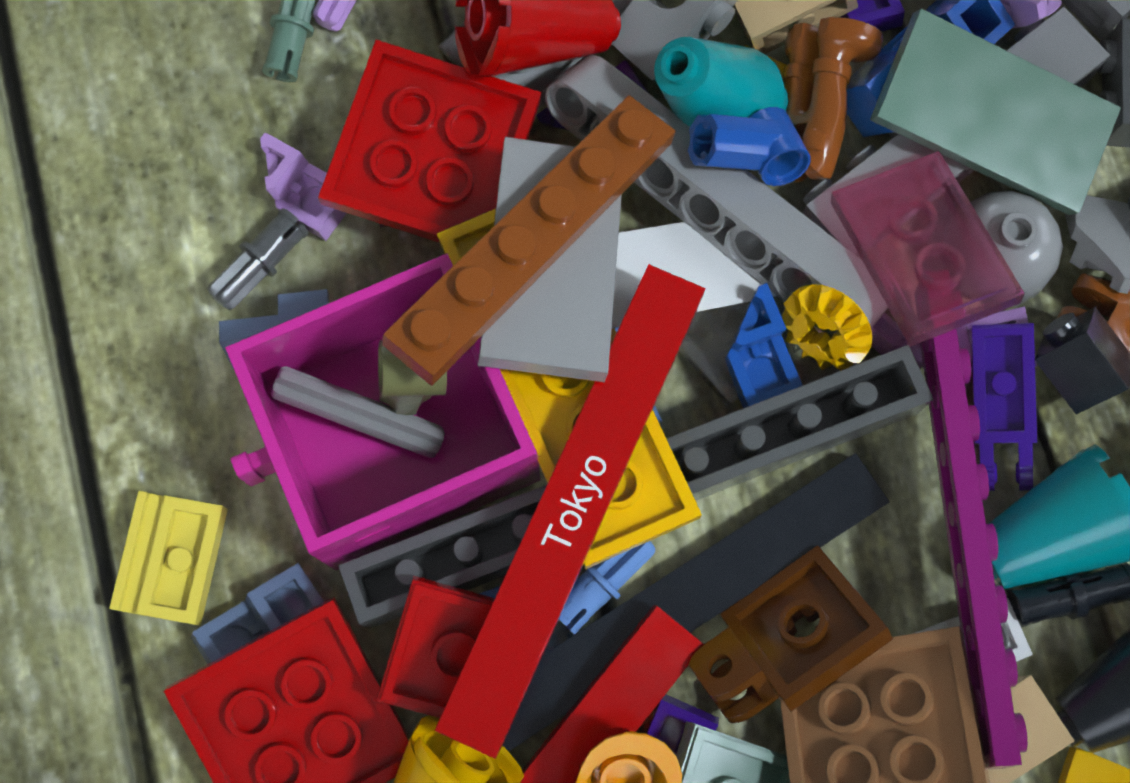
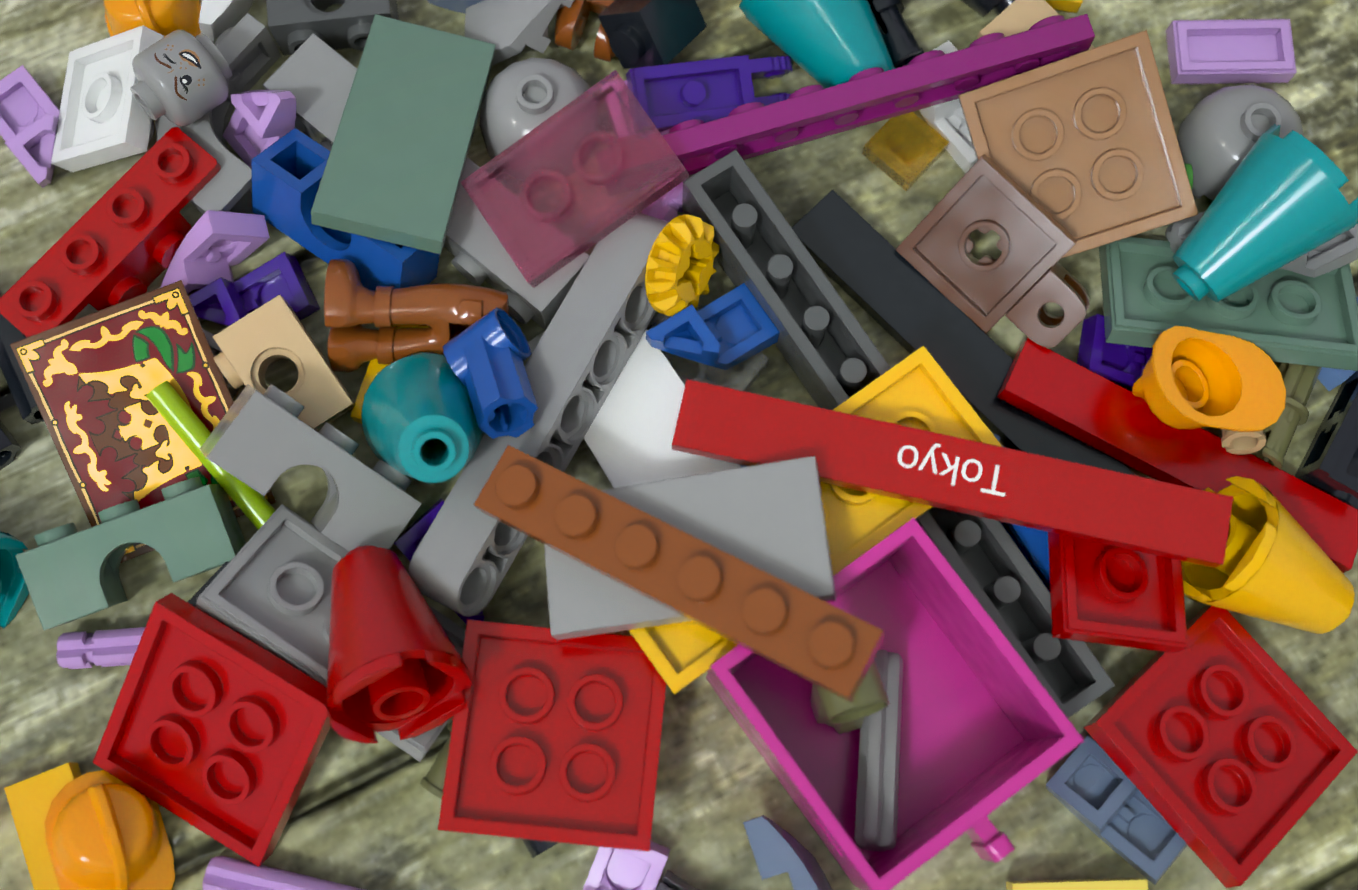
camera: 105 degrees left, 0 degrees up
none -> clear yellow tile [862,112,949,192]

